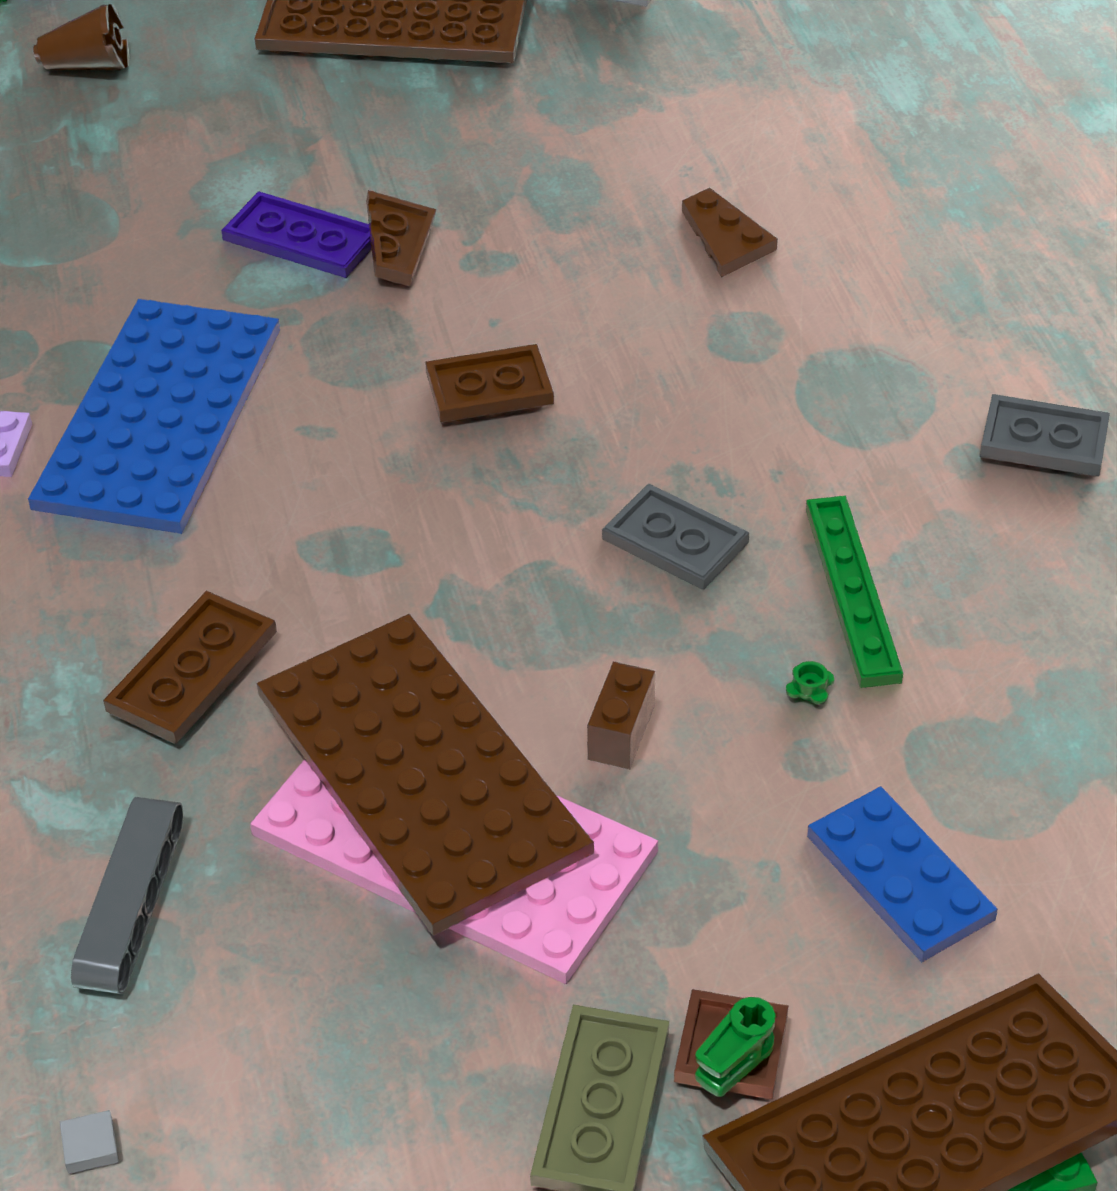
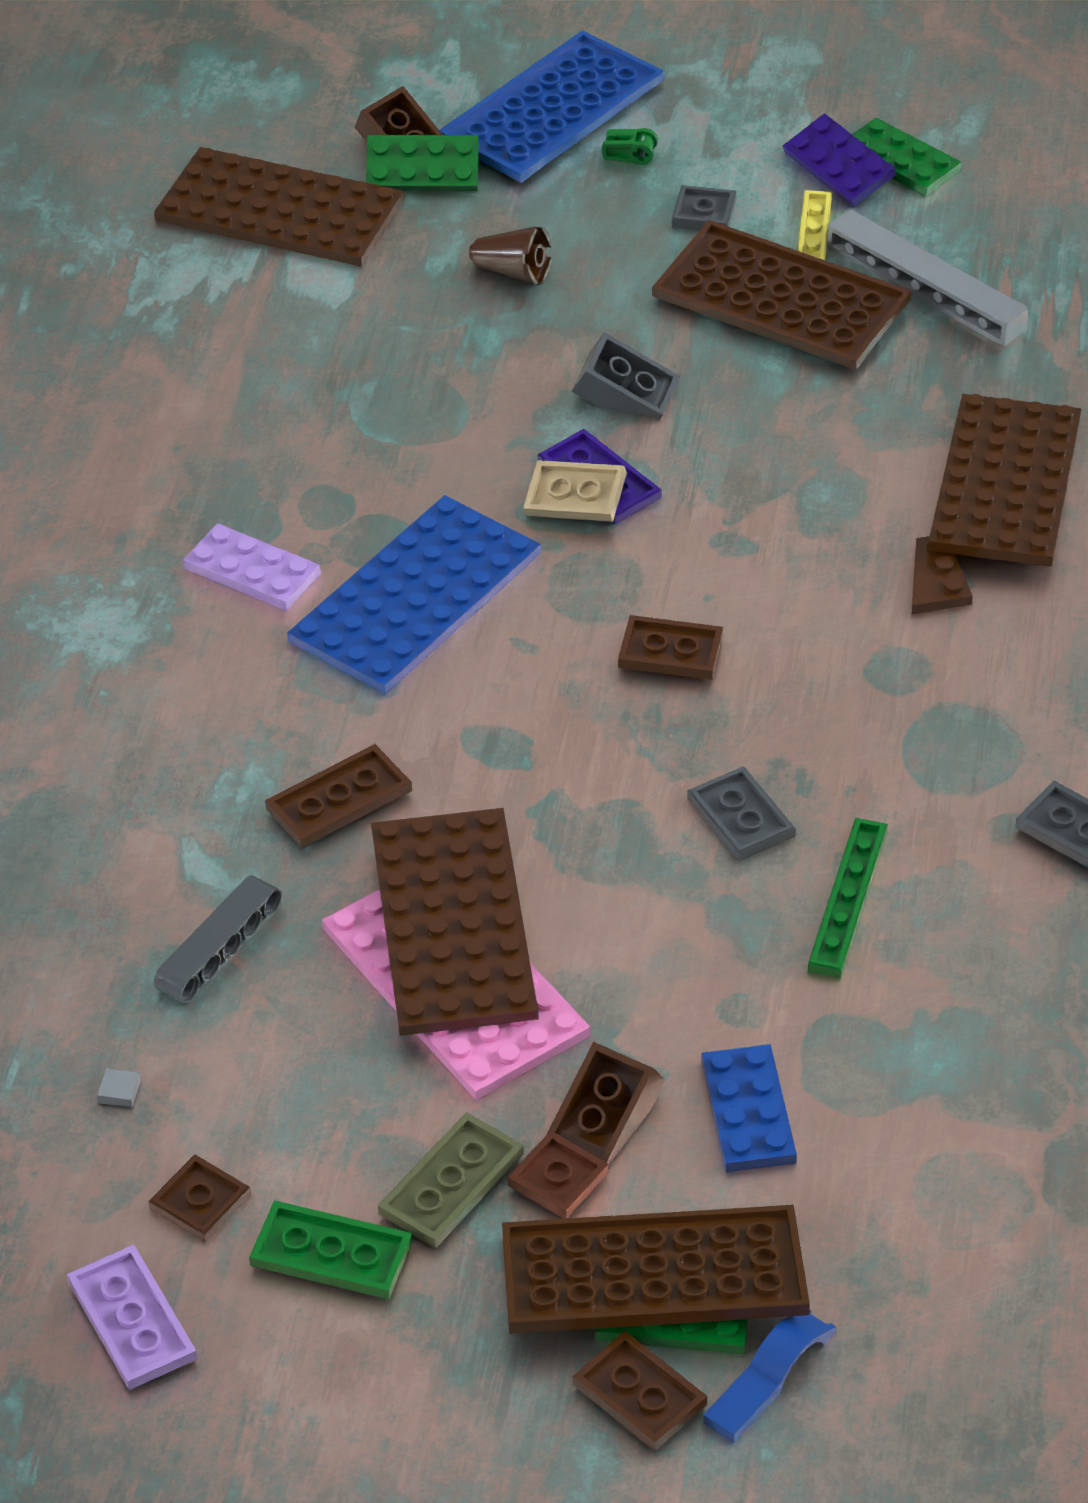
camera: 25 degrees right, 0 degrees up
reddish brown wing [366,190,437,286] -> none
reddish brown brick [587,661,655,770] -> none
green piece [695,997,776,1097] -> none
green plate [786,661,834,704] -> none
none -> tan plate [523,460,627,522]
none -> reddish brown slope [546,1042,666,1164]
none -> dark grey slope [572,332,680,419]
none -> reddish brown plate [928,394,1081,567]

